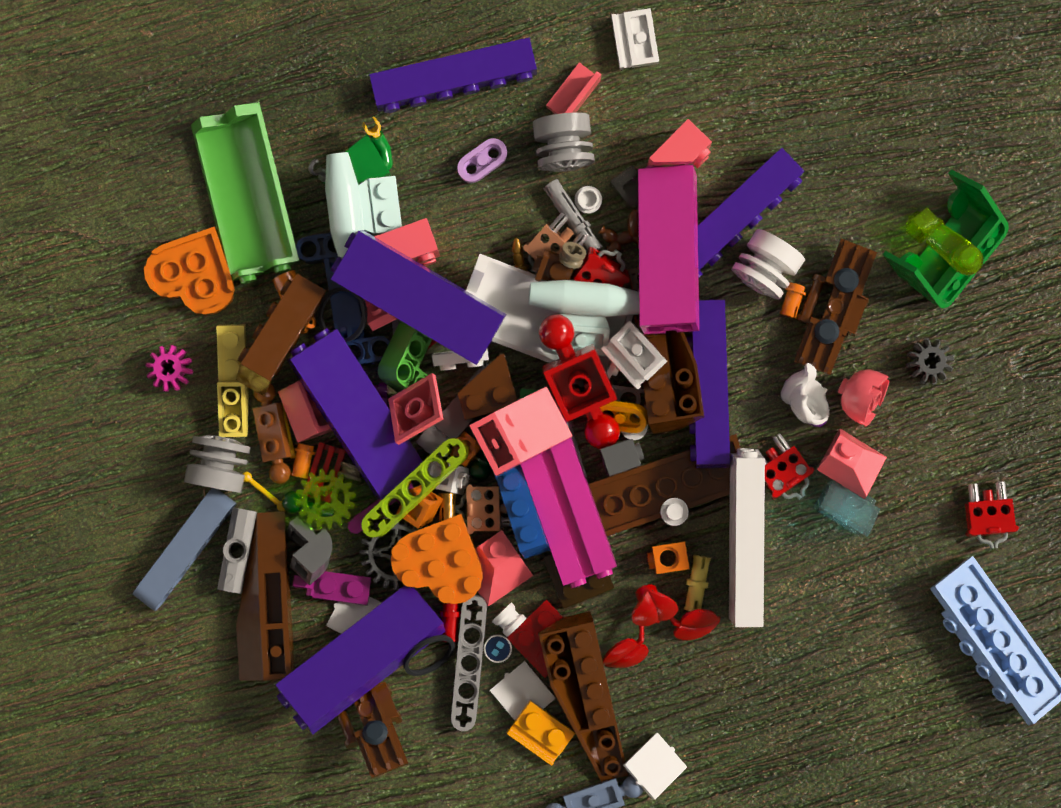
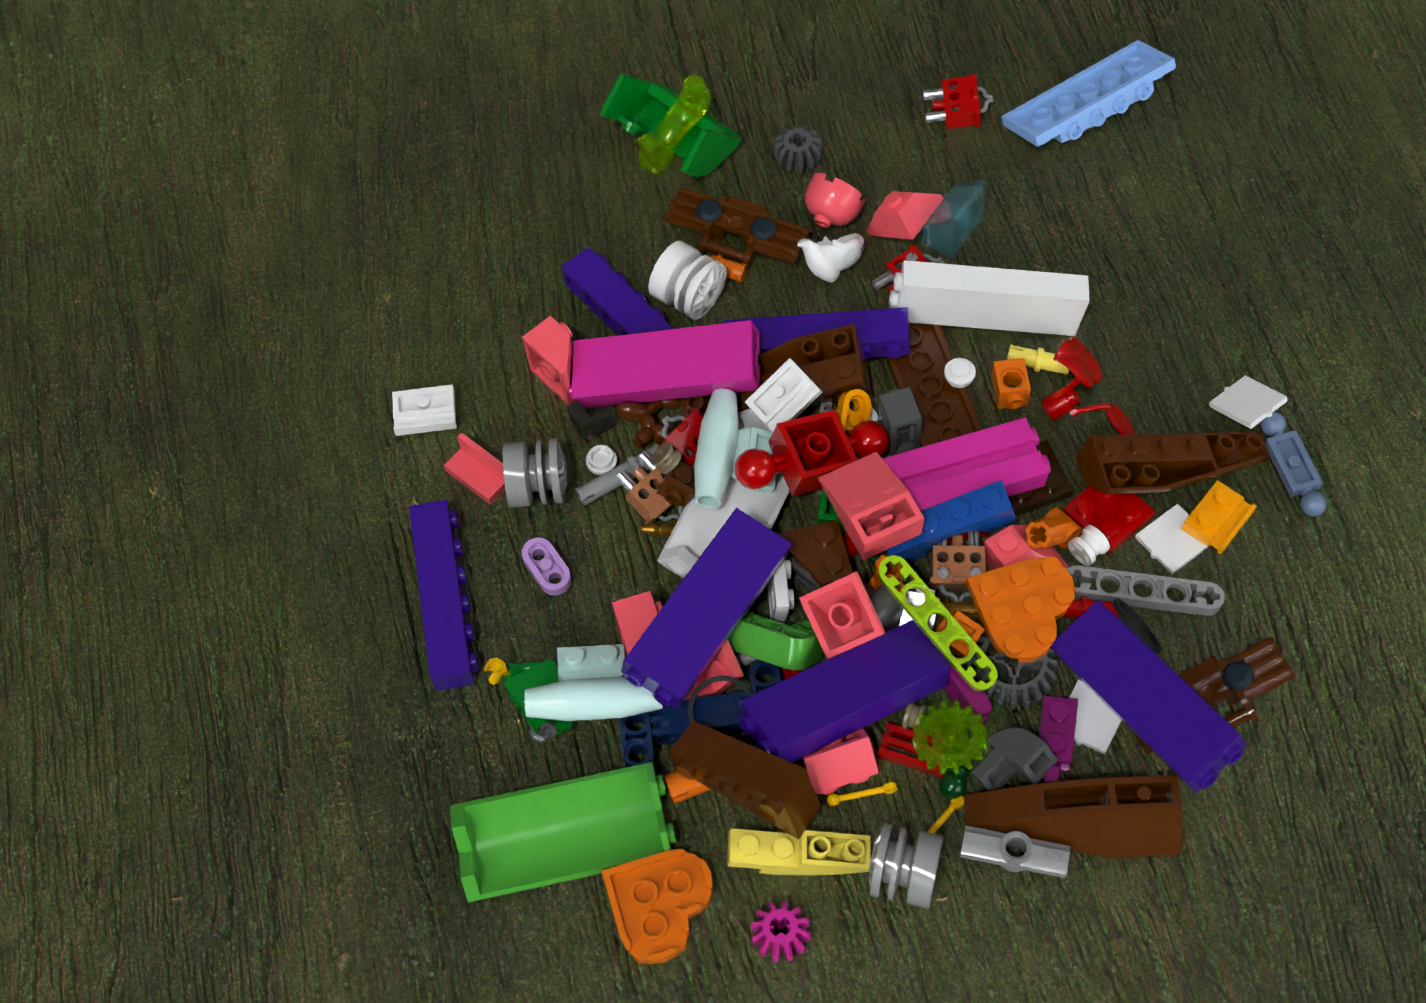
camera: 85 degrees left, 25 degrees down
sand blue beam [133,488,237,611] -> none
dark orange plate [253,383,292,484] -> none
orange pin [291,443,316,479] -> none
dark blue tile [484,635,512,663] -> none
none -> orange piece [1025,507,1082,550]

